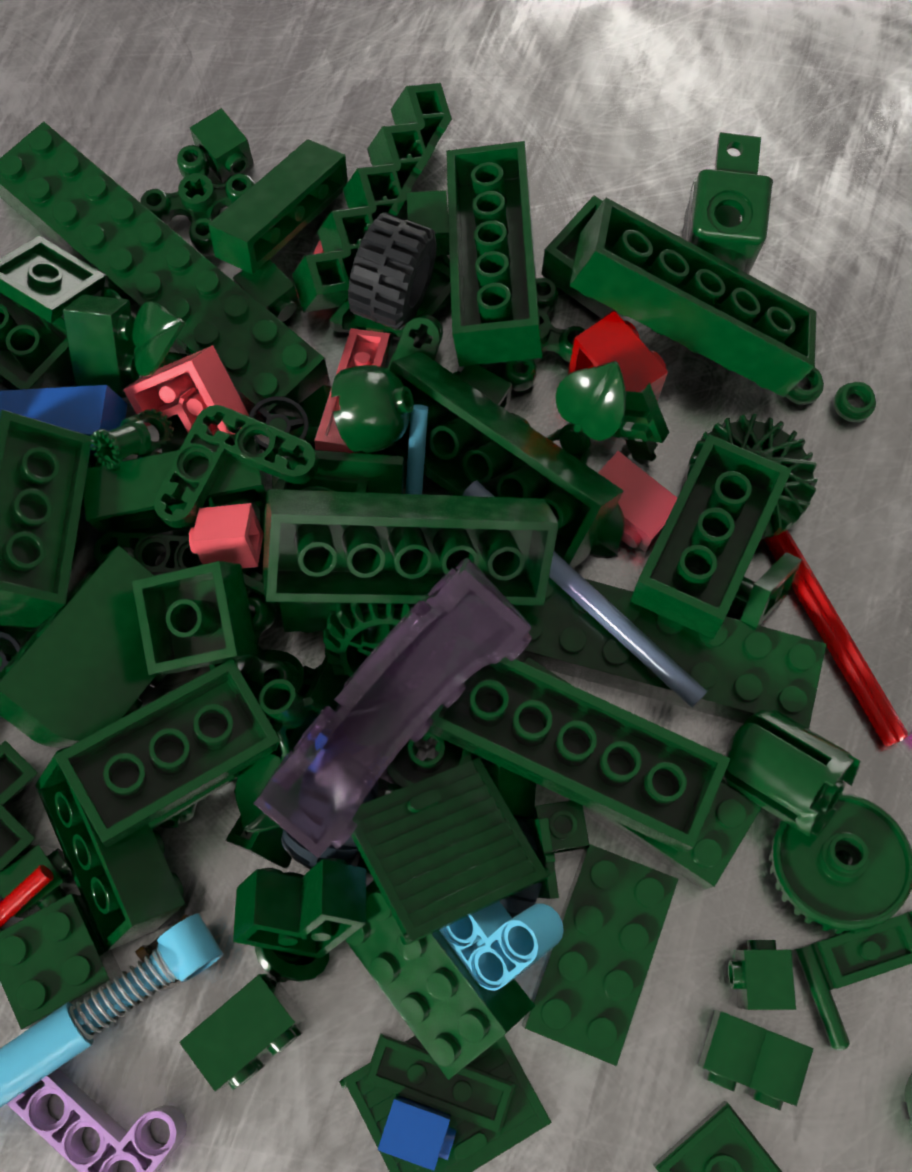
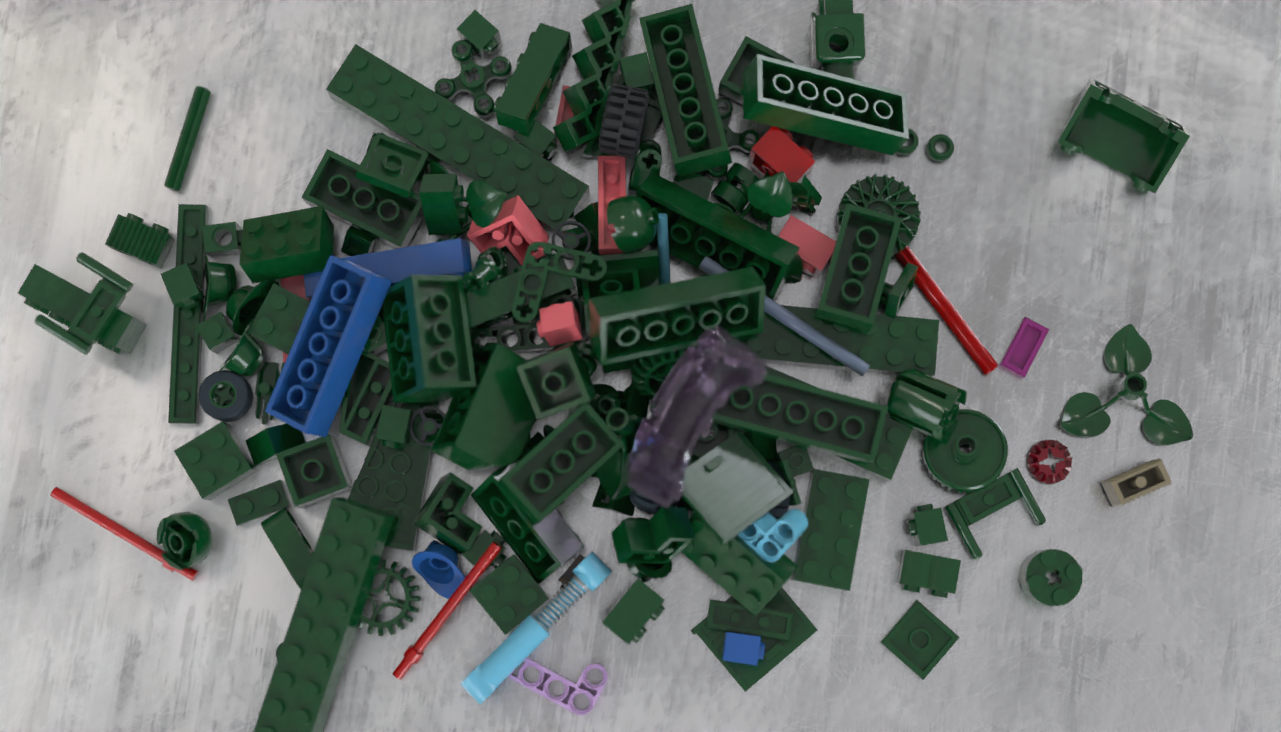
camera: 15 degrees left, 10 degrees up
none -> dark green wheel [711,163,759,215]

